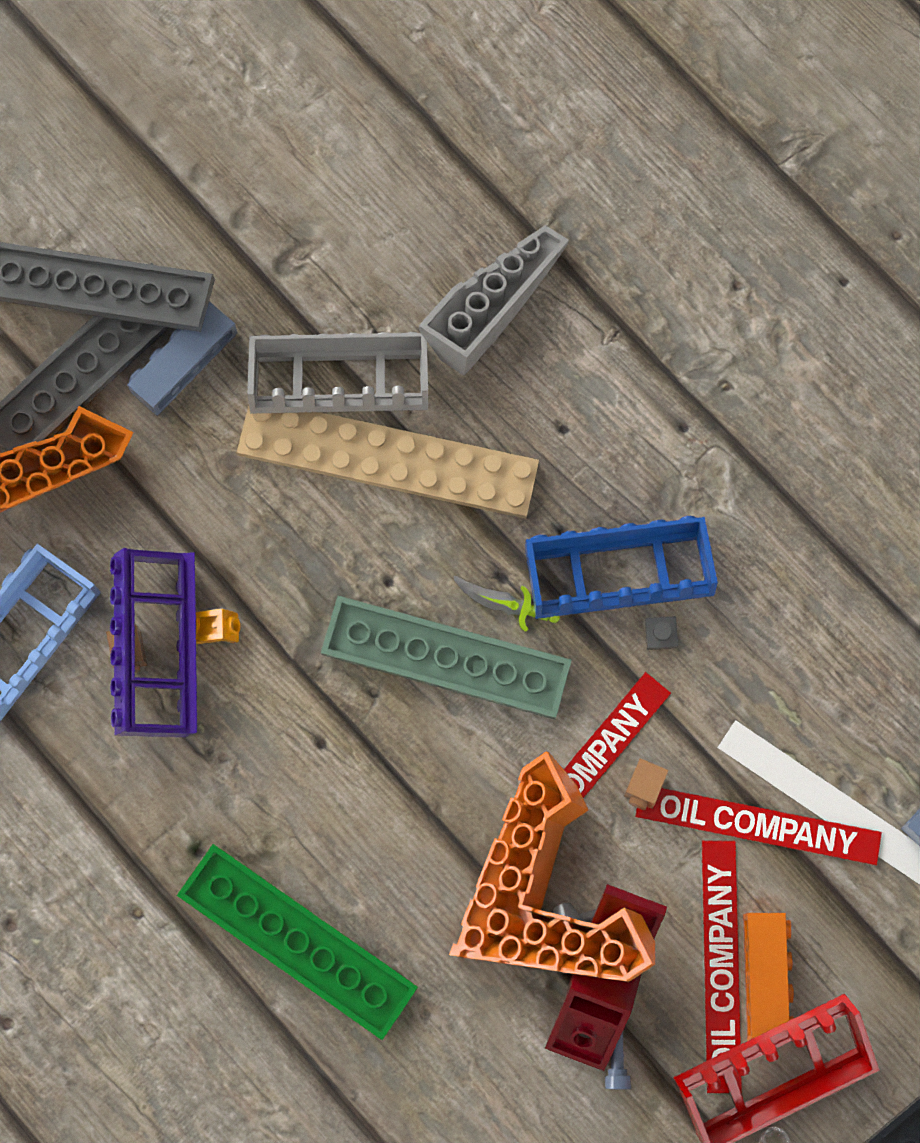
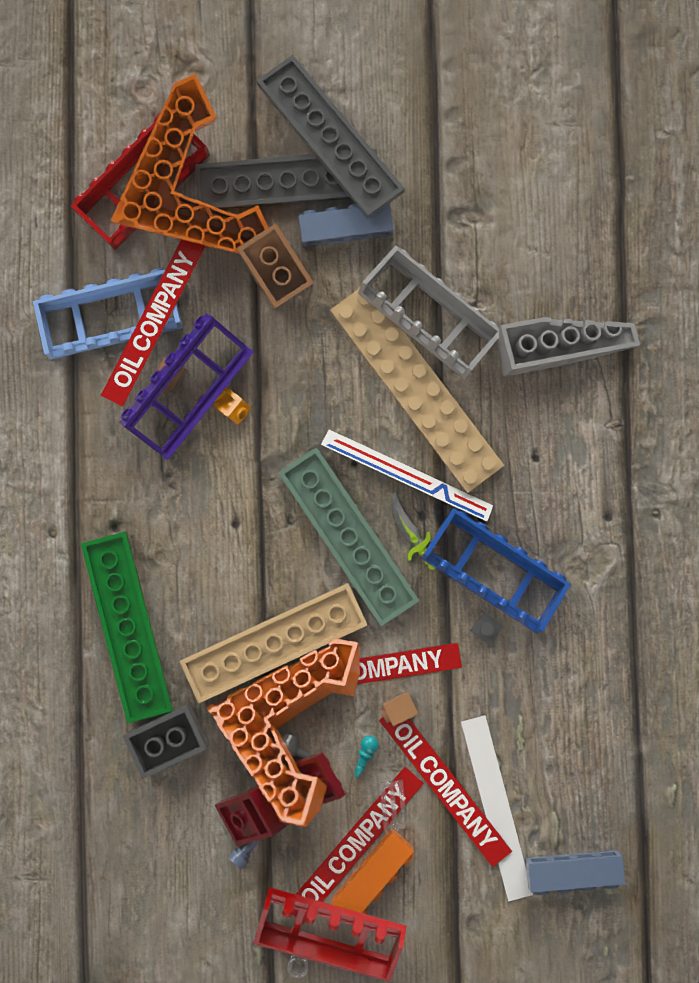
camera: 45 degrees right, 10 degrees up
none -> red sticker [100,240,206,407]
none -> dark grey brick [123,703,210,779]
none -> tan plate [180,583,368,703]
none -> medium nougat slope [237,223,314,309]
none -> white sticker [321,430,493,521]
none -> teal bar [354,735,379,778]
none -> clear tile [380,780,407,830]

